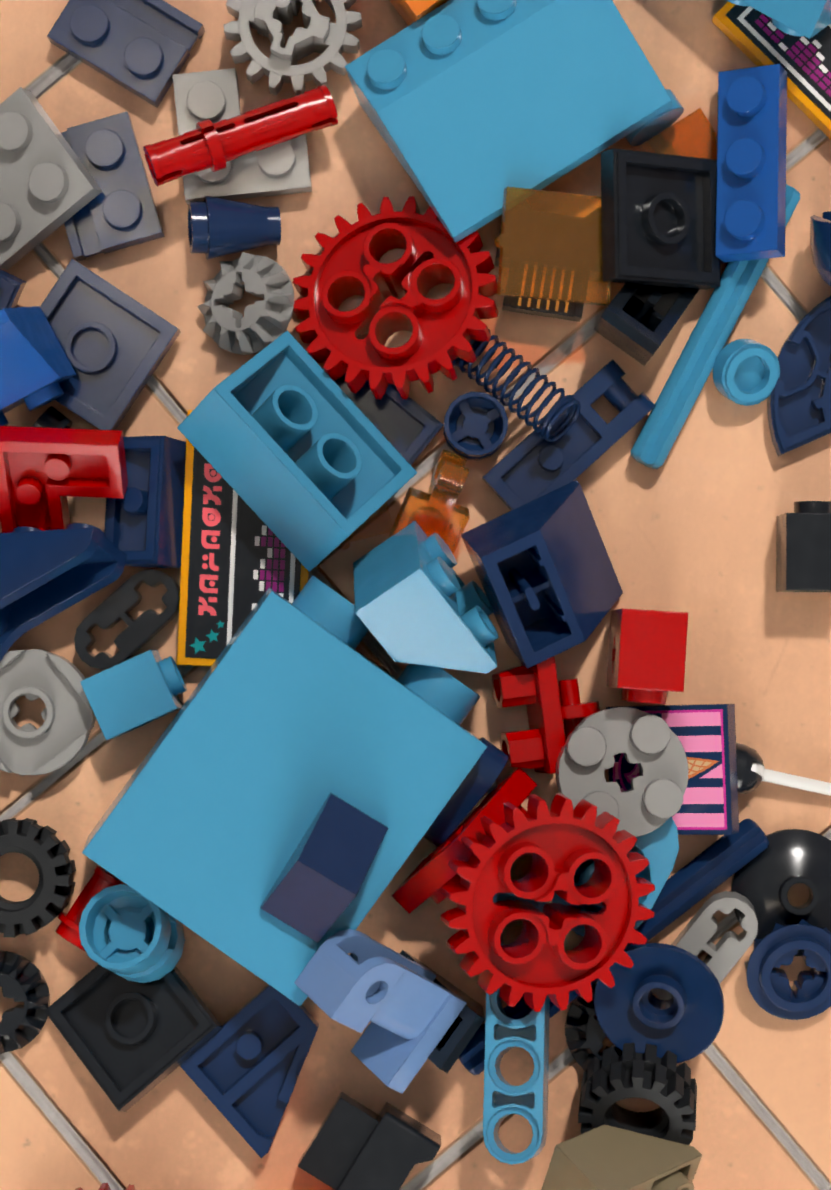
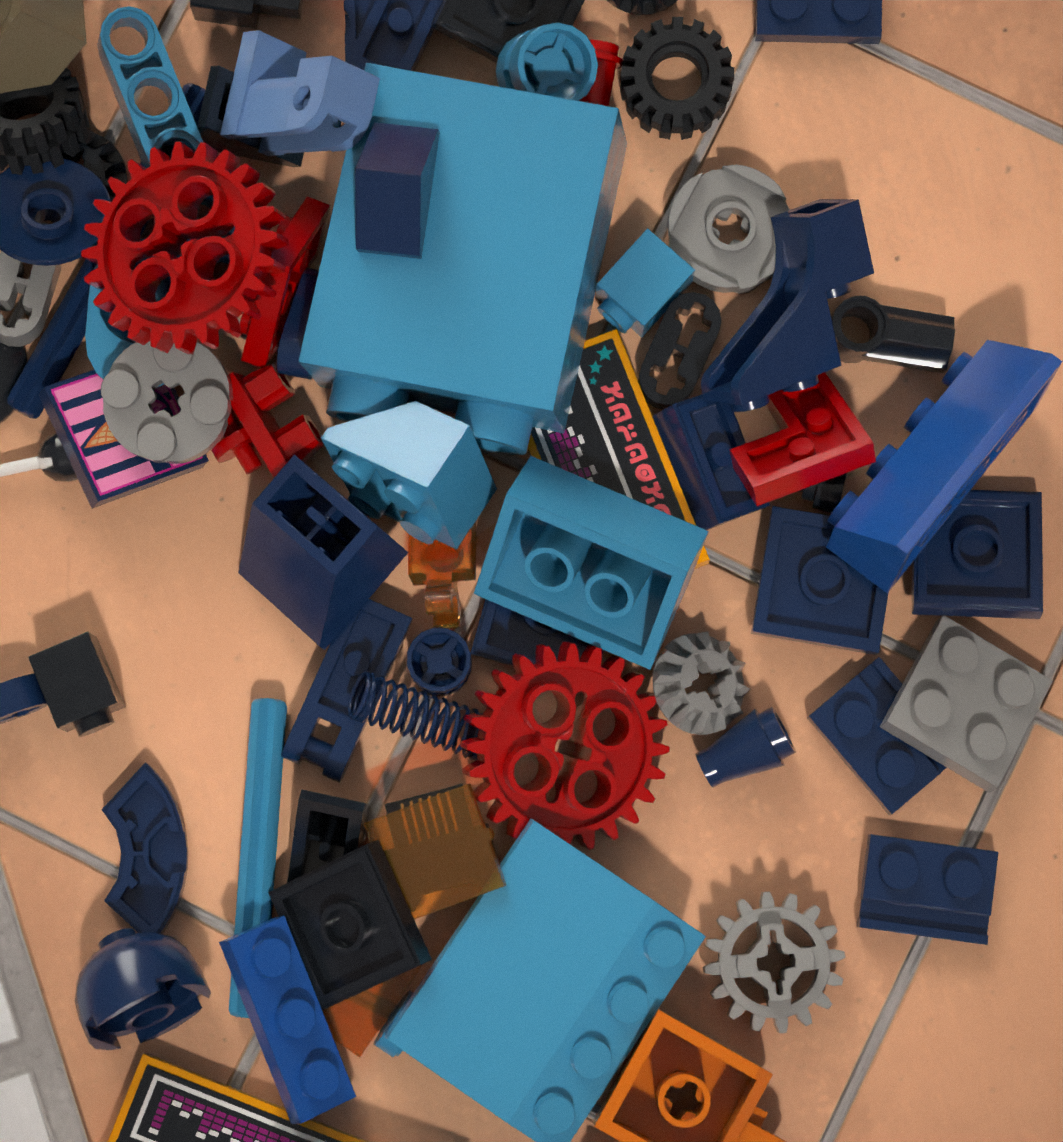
camera: 160 degrees right, 5 degrees down
red pin [143,85,338,187] -> none
light grey plate [172,68,312,205] -> none
red brick [606,608,688,704] -> none
dark azure tile [713,339,780,406] -> none

